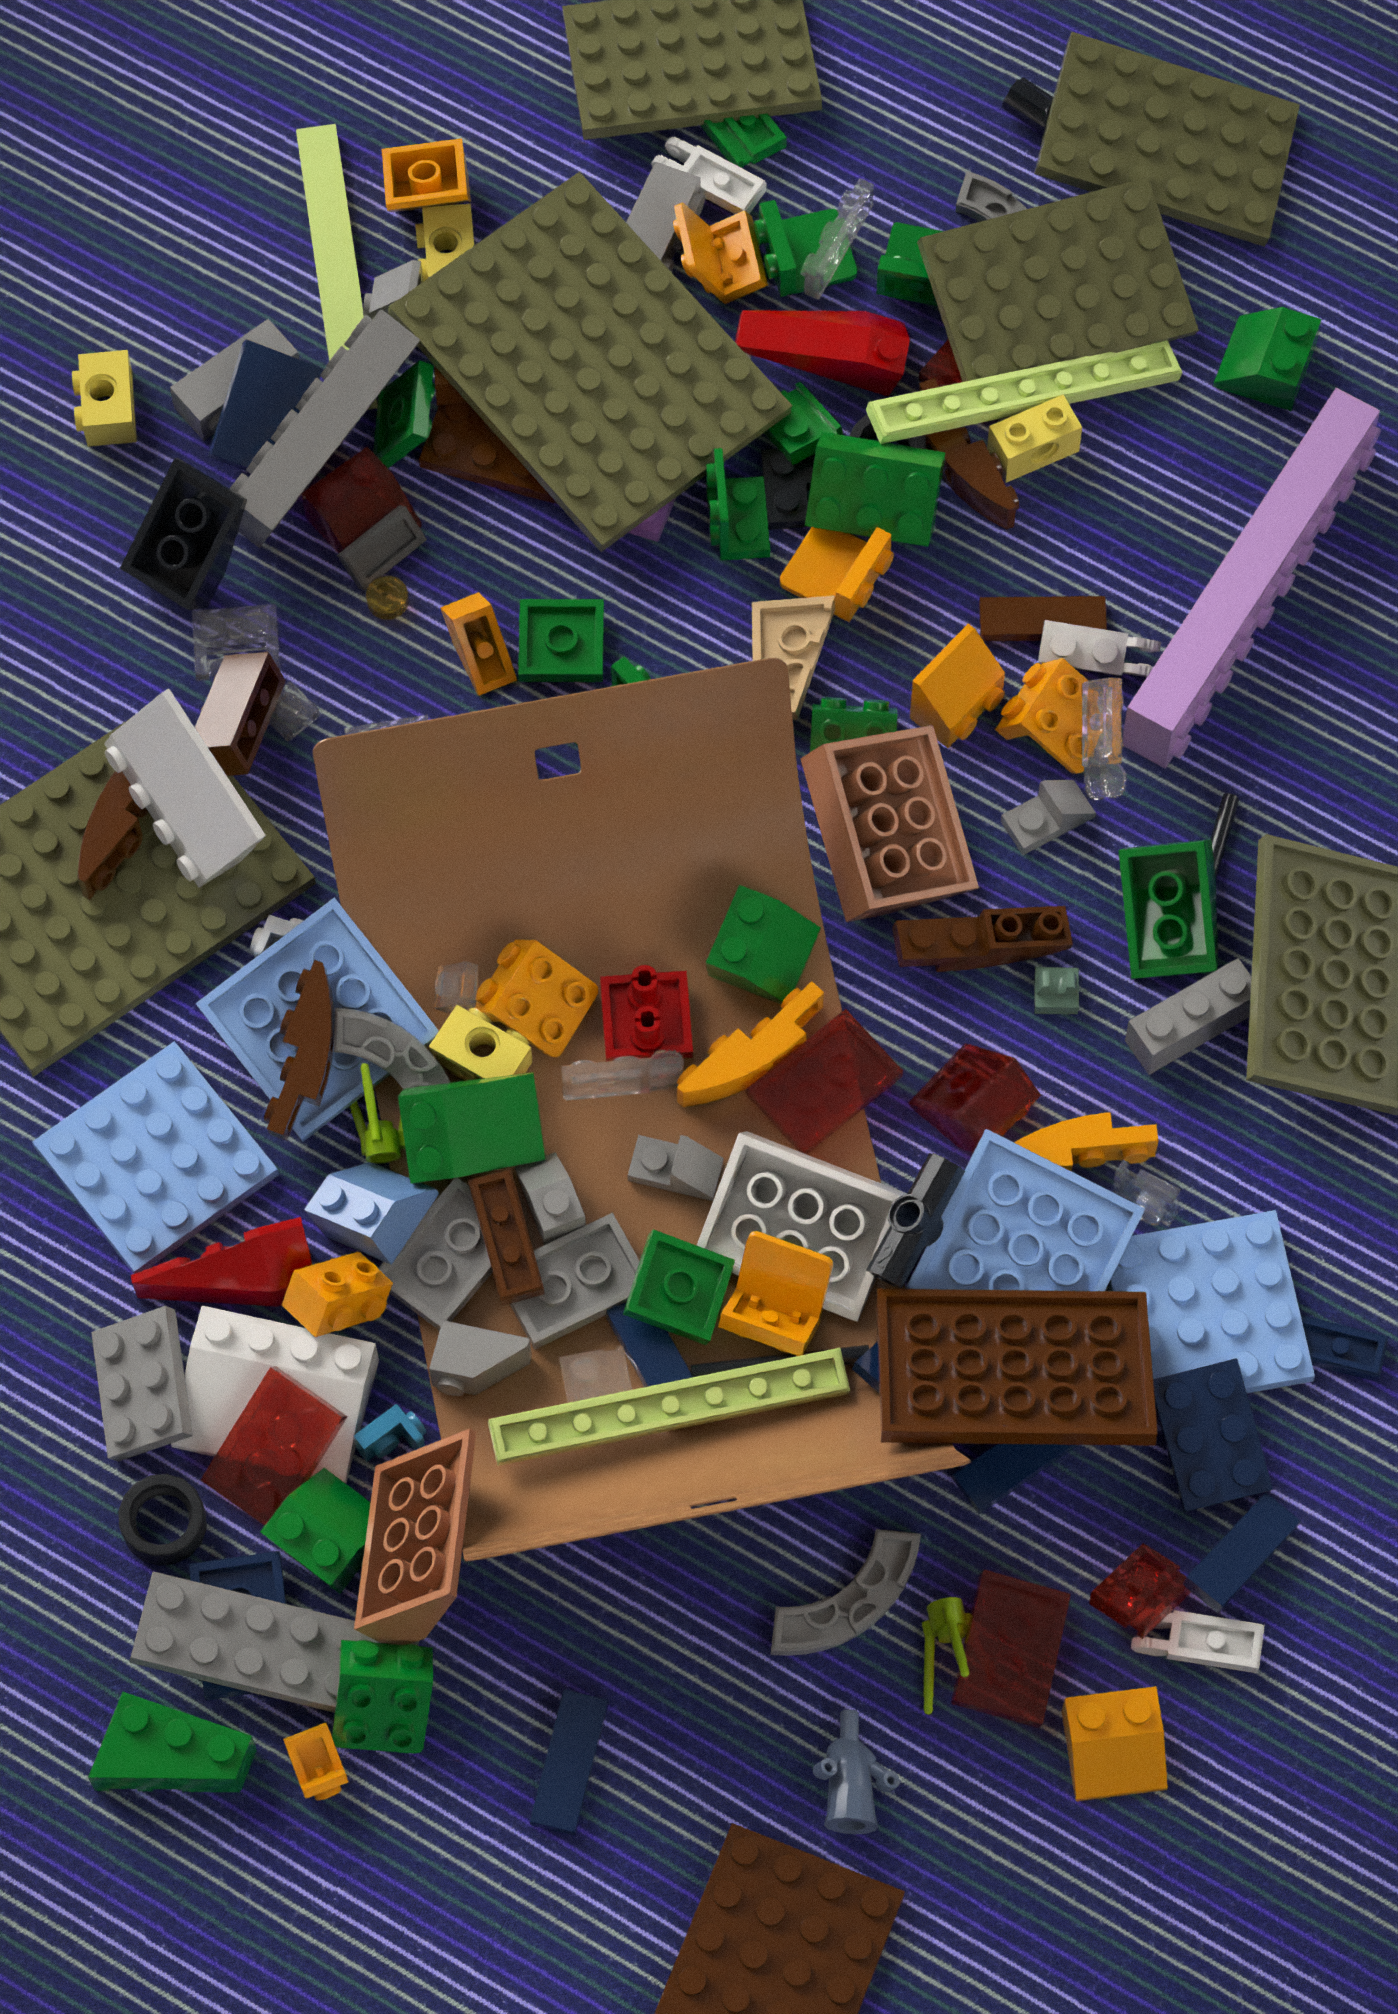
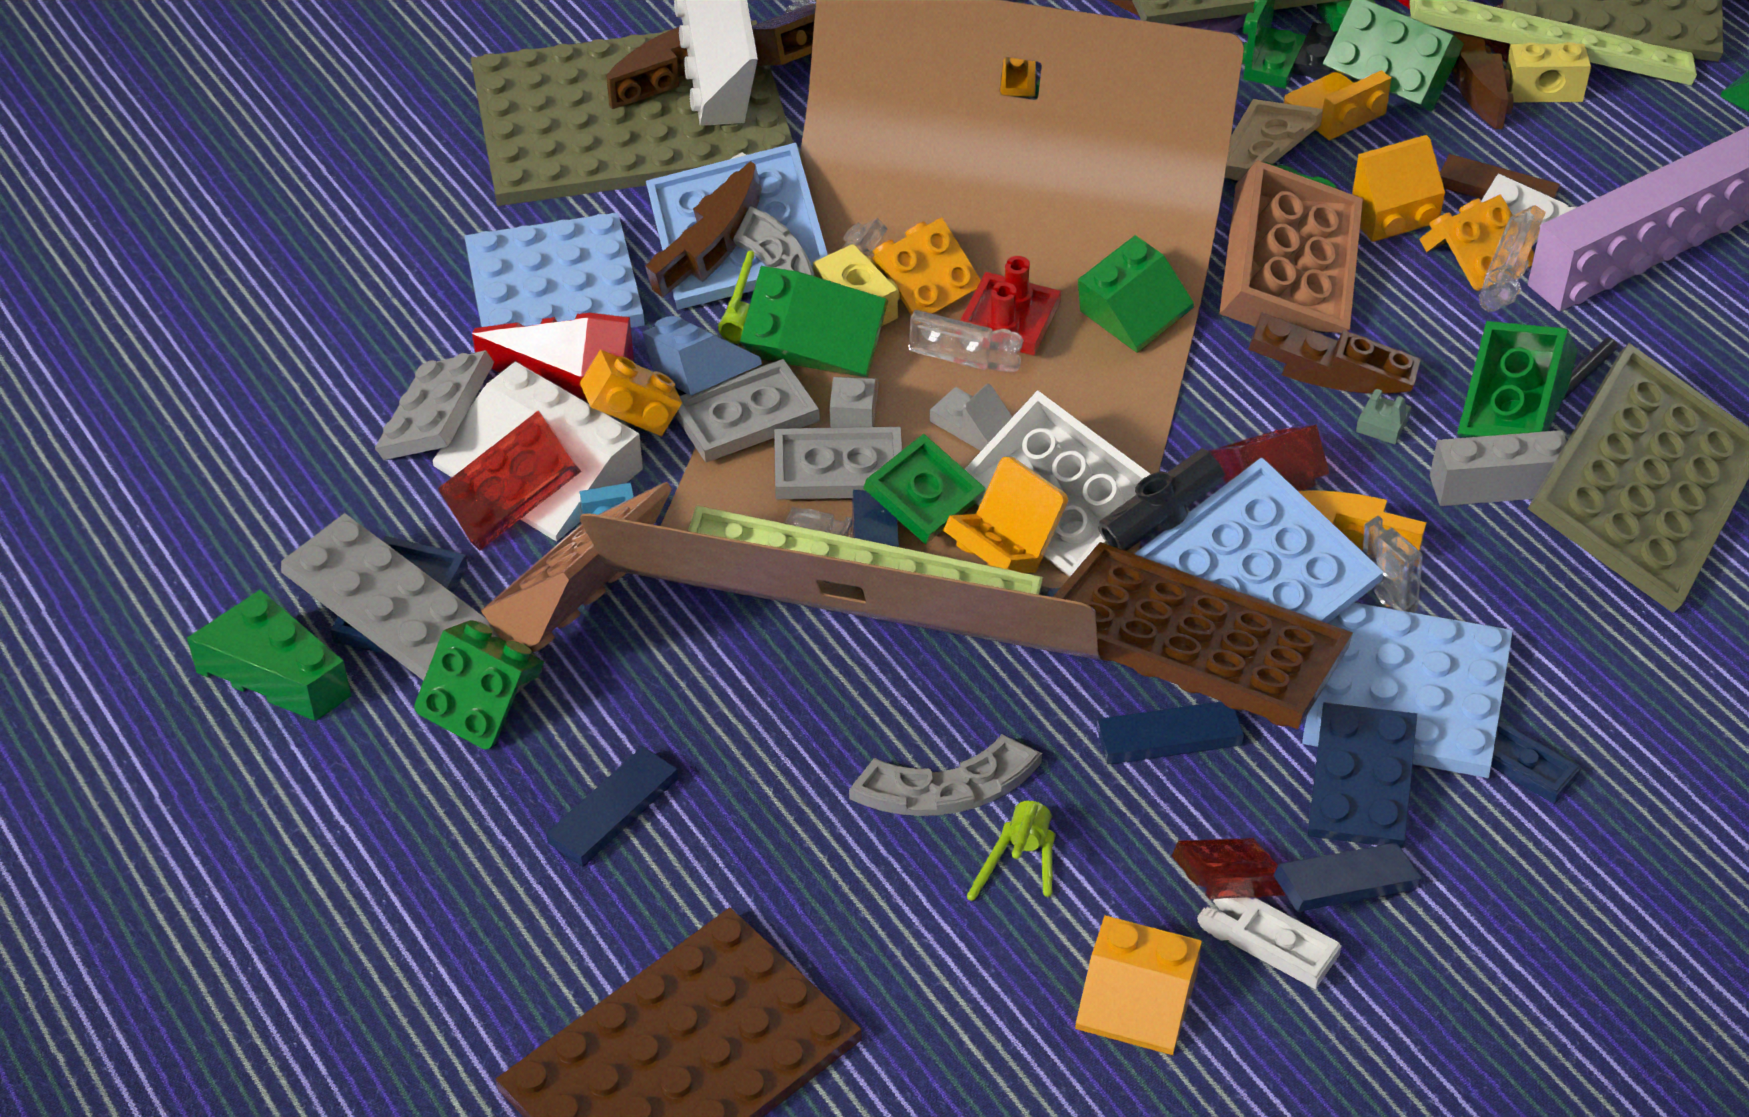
camera: 25 degrees right, 20 degrees down
black tyre [118,1474,207,1566] -> none
green slope [260,1468,371,1594] -> none
light orange bracket [283,1722,349,1801] -> none
light grey slope [429,1320,532,1396] -> none
reddish brown tile [468,1168,545,1306] -> none
light orange slope [677,981,824,1107] -> none
clear red plate [746,1009,903,1154] -> none
sand blue piece [813,1710,900,1835] -> none
clear red plate [951,1570,1071,1728] -> none
light grey slope [1001,780,1096,855] -> none

